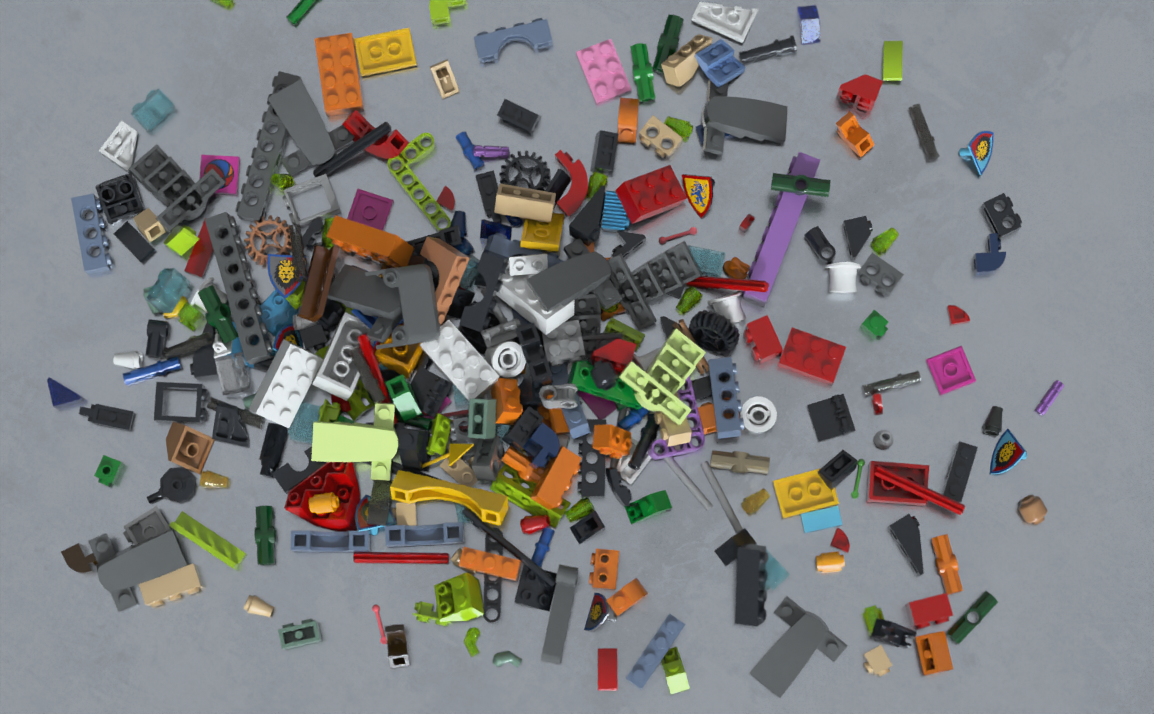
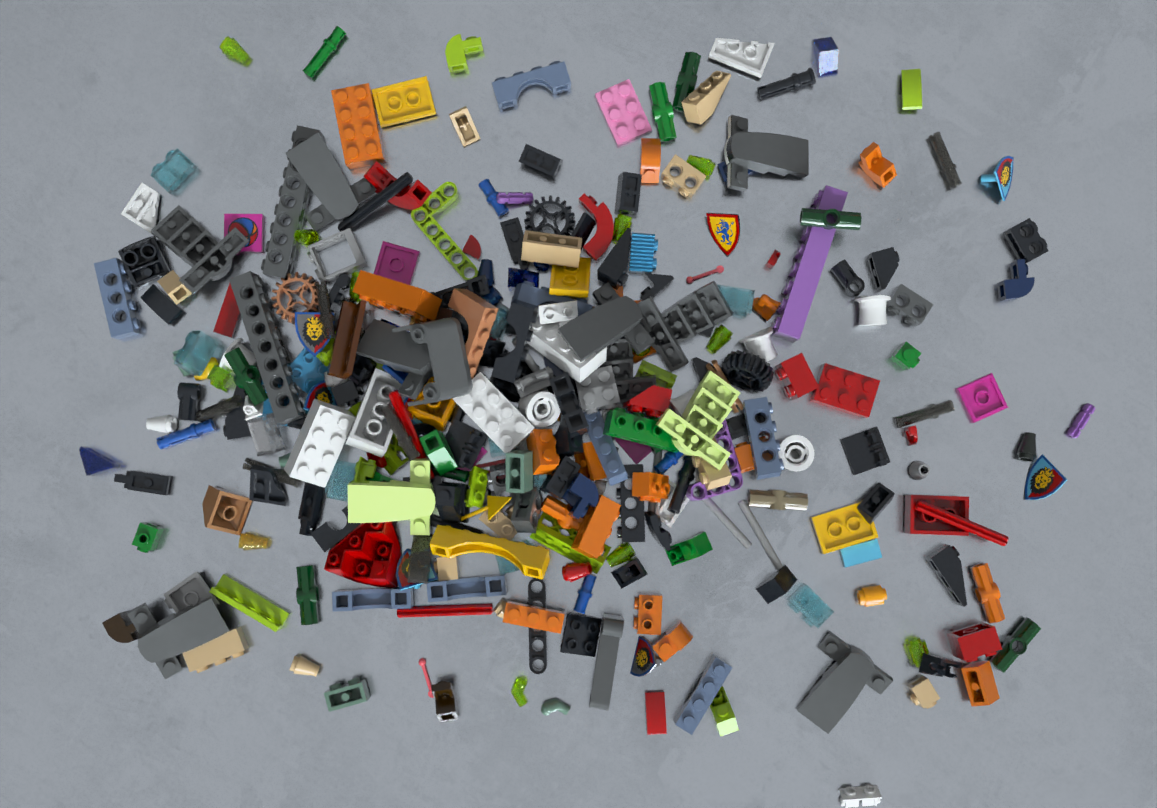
camera: 10 degrees left, 5 degrees up
black piece [147,467,196,504] -> none
black window [154,382,208,424] -> none
lime slope [163,225,199,256] -> none
light orange brick [309,492,339,514] -> none
lime hinge [413,601,452,626] -> none
lime slope [434,572,484,621] -> none
black bar [462,507,556,586] -> none
light grey piece [539,384,577,409] -> none
black head [590,360,619,391] -> none
red brick [615,165,687,224] -> none
red axle [686,276,769,292] -> none
medium blue slope [695,39,746,88] -> none
black brick [735,544,768,626] -> none
clear yellow cone [741,488,770,515] -> none
red tile [830,527,850,553] -> none
red slope [836,74,883,111] -> none
bright green hinge [851,459,865,499] -> none
clear neon green cone [871,227,899,254] -> none
black arch [942,441,978,503] -> none
red tile [947,305,970,325] -> none
medium nougat head [1018,494,1047,525] -> none

